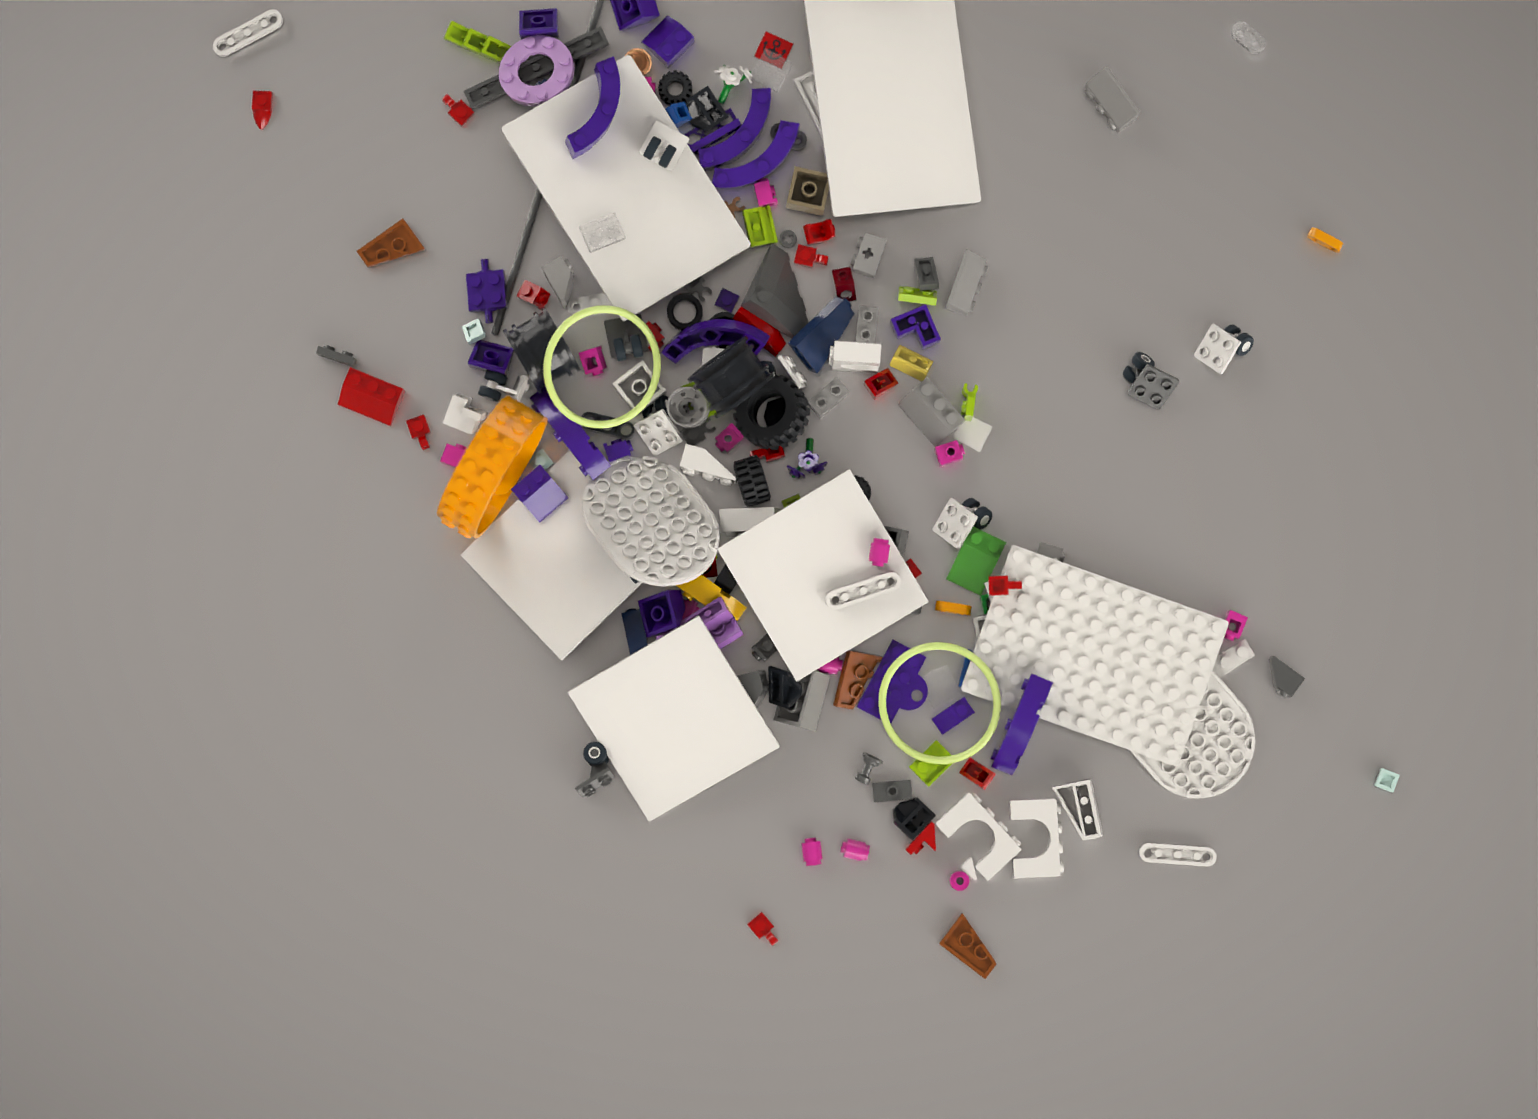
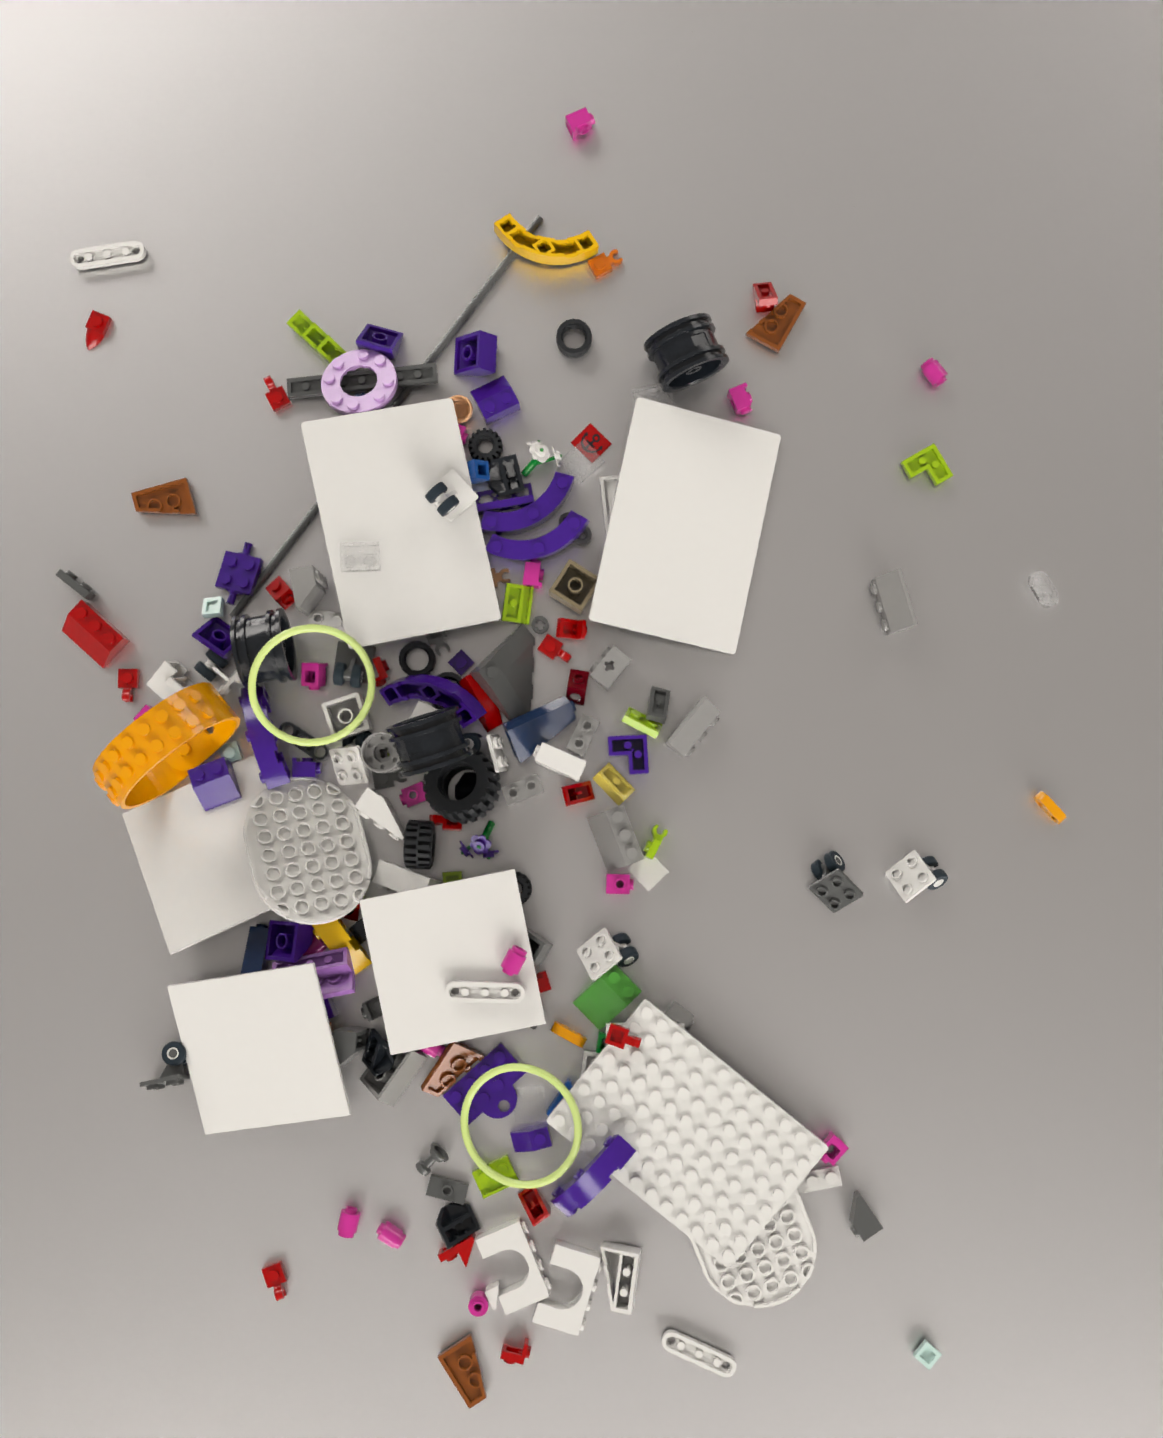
camera: 20 degrees right, 0 degrees up
dark purple brick [565,56,620,159] -> none
none -> red bracket [500,1338,531,1365]

